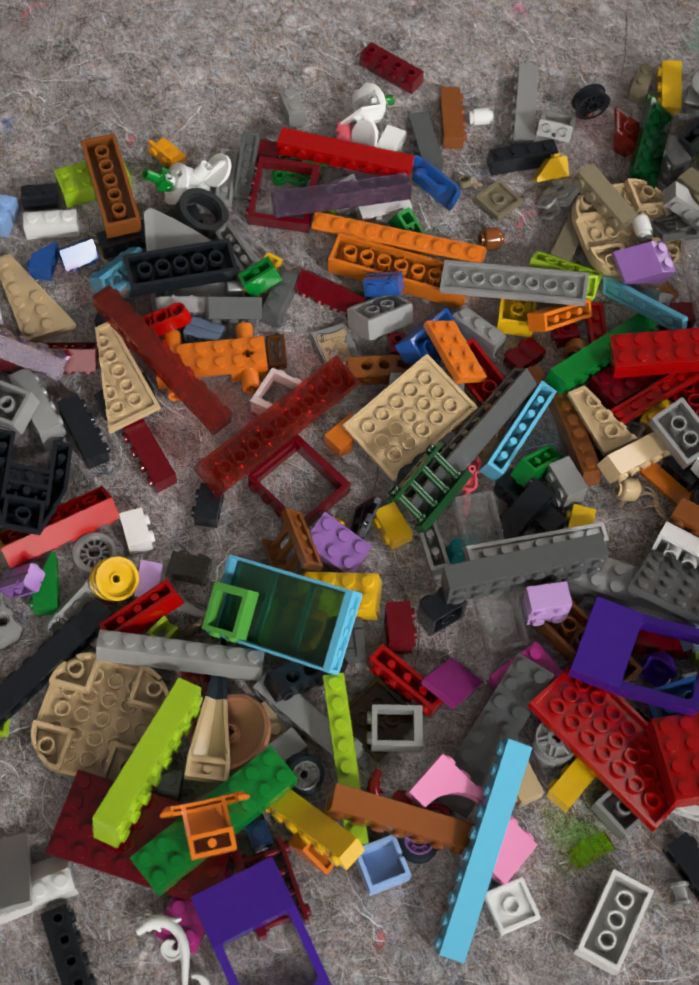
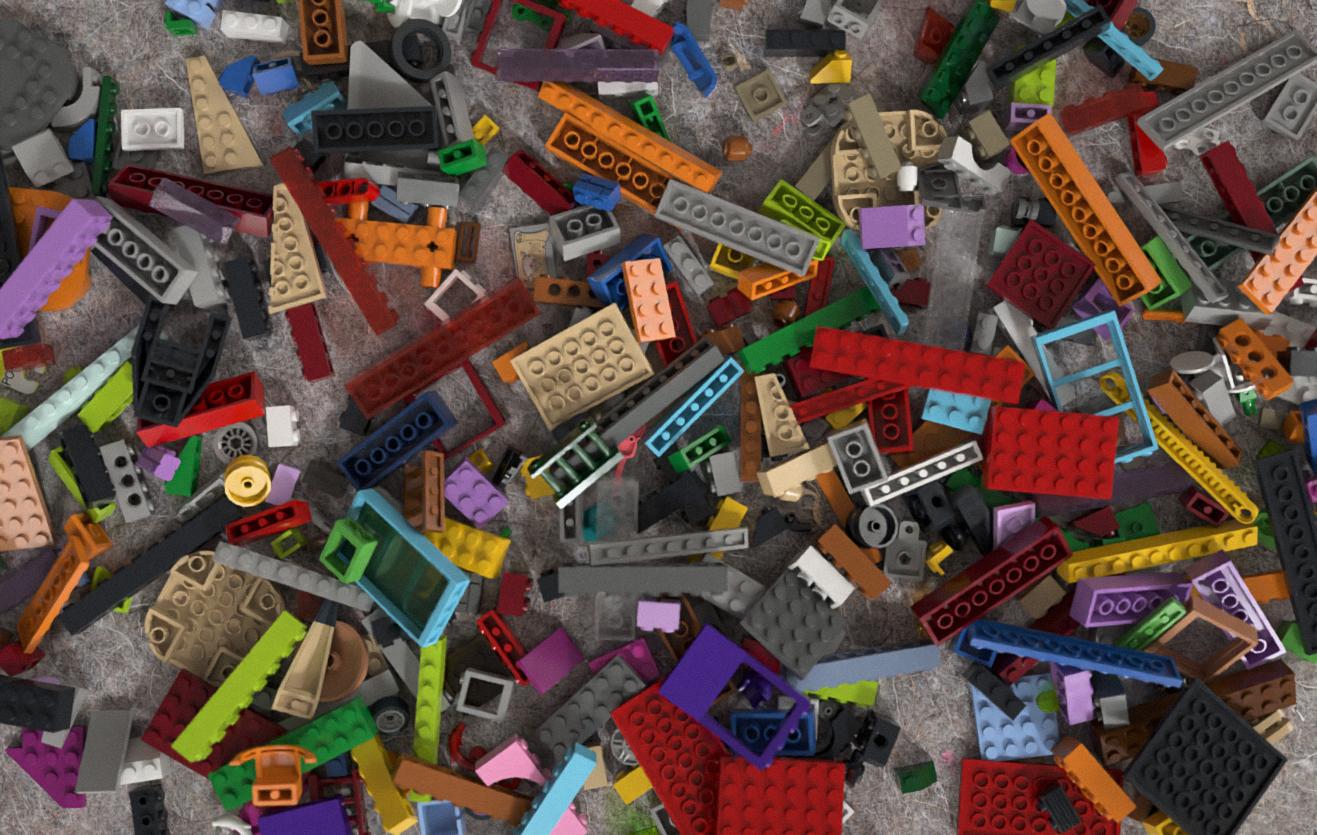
camera: 15 degrees right, 25 degrees up
none -> dark blue brick [337,390,459,492]
none -> black slope [751,505,789,548]
none -> black arm [784,512,811,532]

